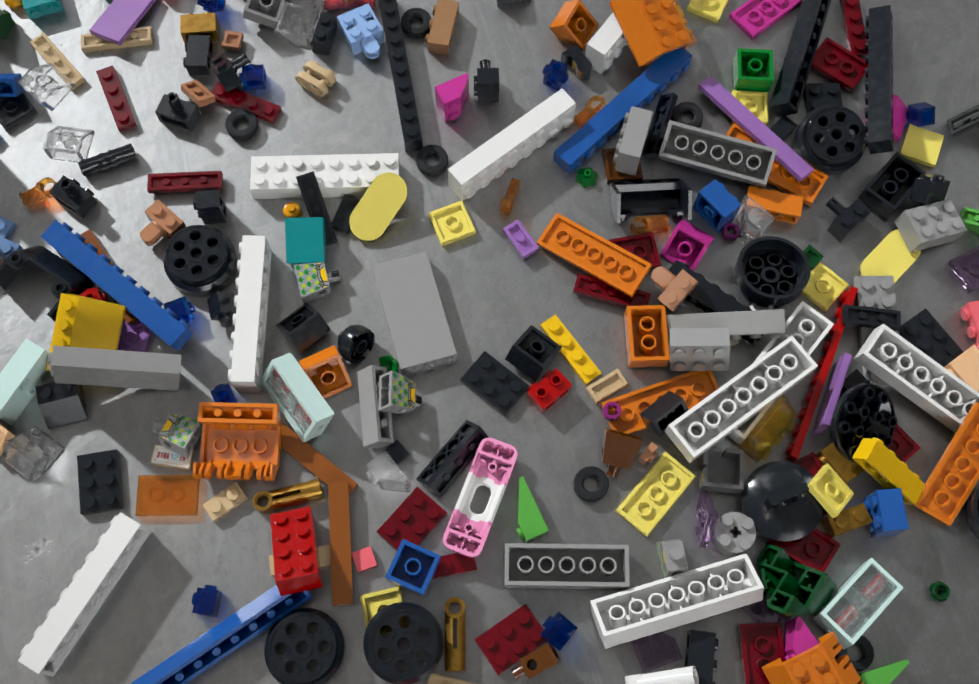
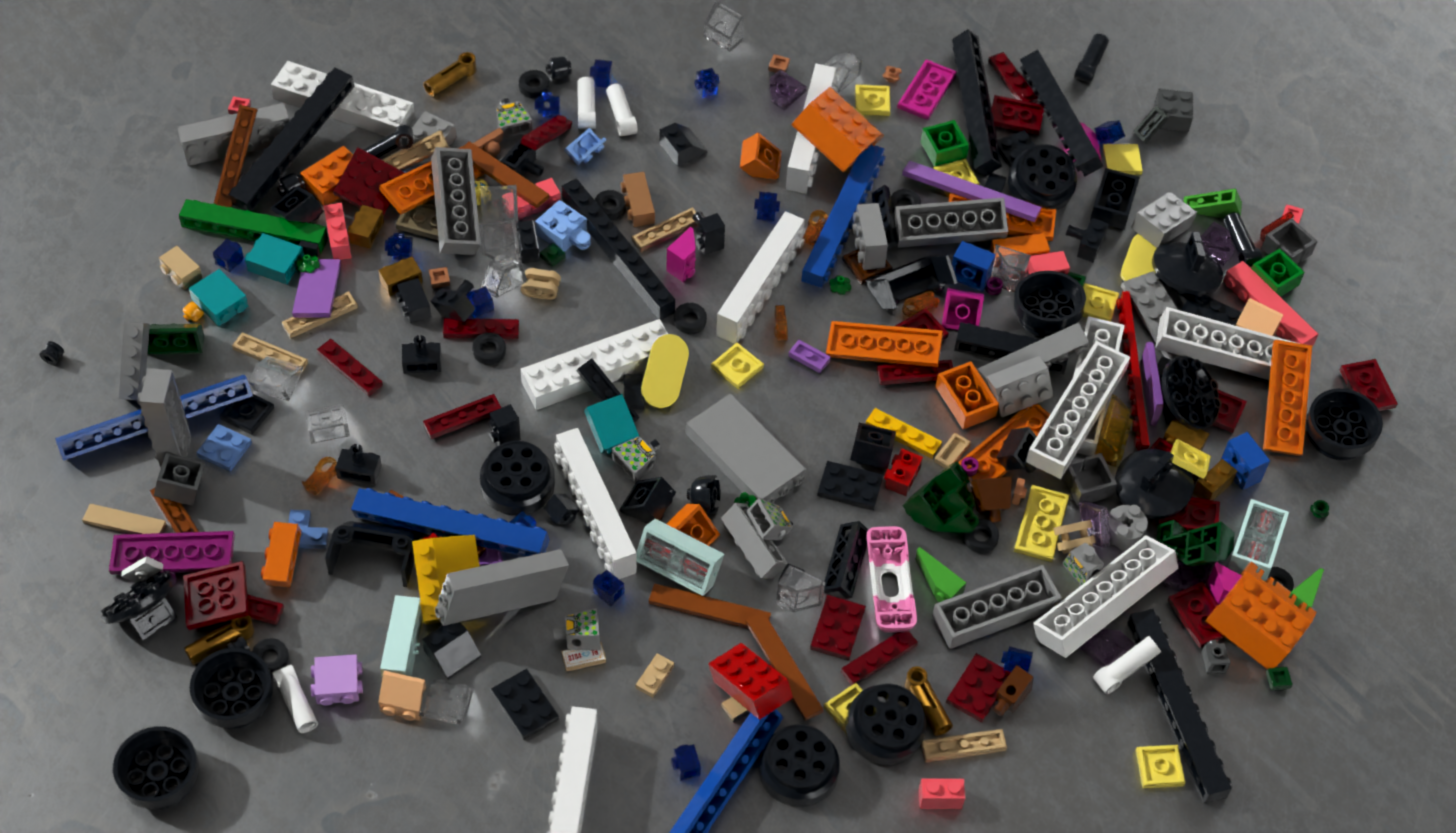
camera: 25 degrees left, 15 degrees down
black axle [78,143,137,176] -> none
clear orange tile [135,475,200,516] -> none
nougat brick [140,199,186,246] -> none
nougat plate [181,80,215,107] -> none
orange slope [193,402,282,481] -> none
pearl gold piece [252,478,324,514] -> none
light orange piece [283,202,302,218] -> none
coral tile [352,546,378,573] -> none
blue brick [385,539,441,597] -> none
black leg [561,44,592,80] -> none
nougat brick [651,267,699,312] -> none
black tile [842,304,901,331] -> none
yellow brick [852,438,926,505] -> none
black brick [909,174,951,204] -> none
none -> clear slope [480,255,528,298]
none -> dark green plate [540,243,566,267]
none -> tan tile [631,207,697,252]
none -> dark green brick [902,460,979,533]
none -> coral brick [1026,251,1070,275]
none -> tan brick [1053,520,1096,554]
none -> black piece [1074,33,1109,83]
none -> black bracket [1152,231,1223,297]

